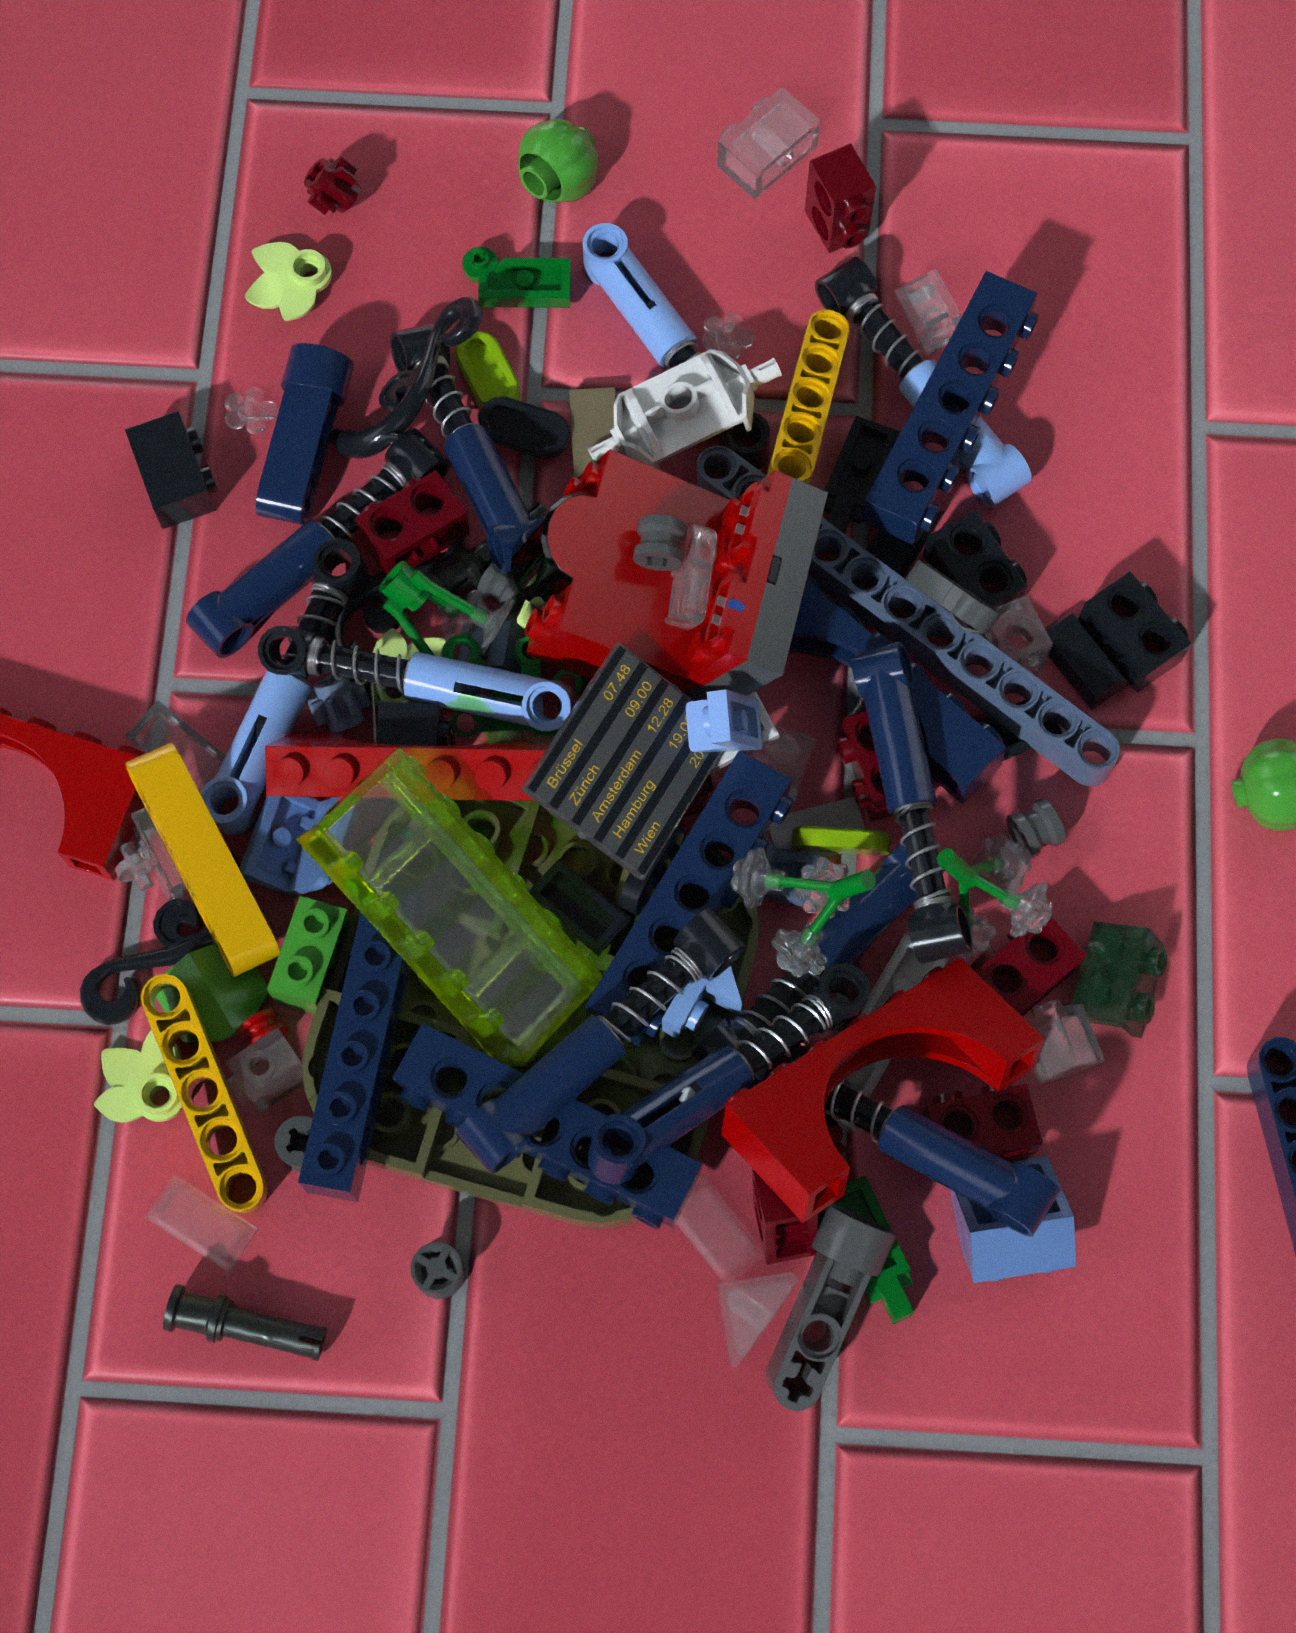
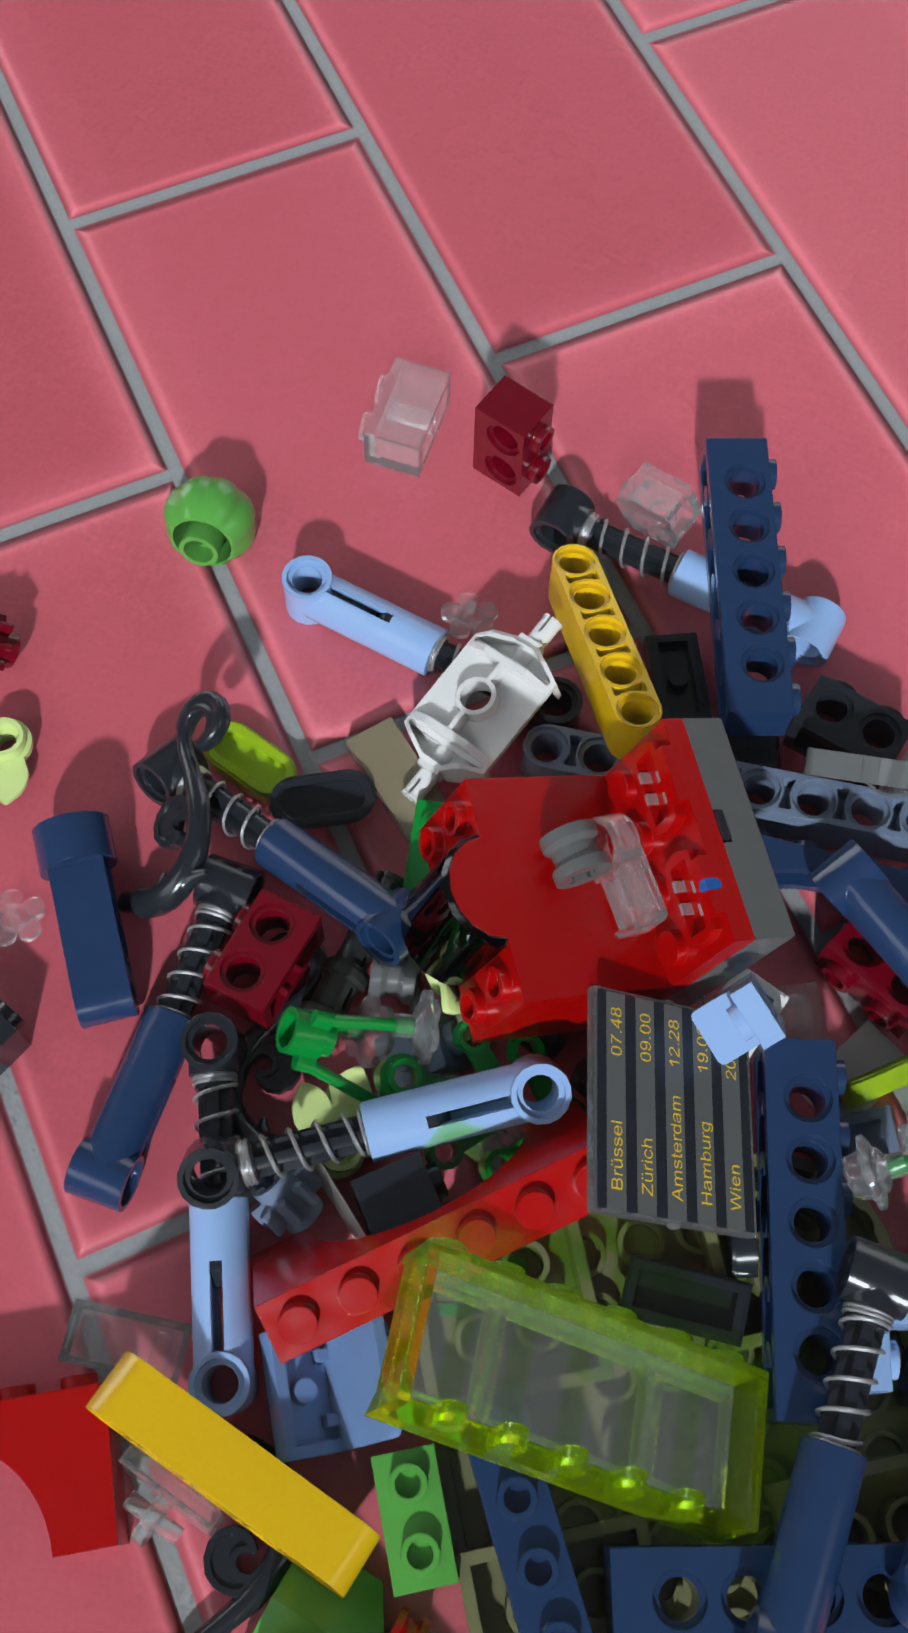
camera: 30 degrees left, 5 degrees down
green hinge [462,247,571,308] -> none

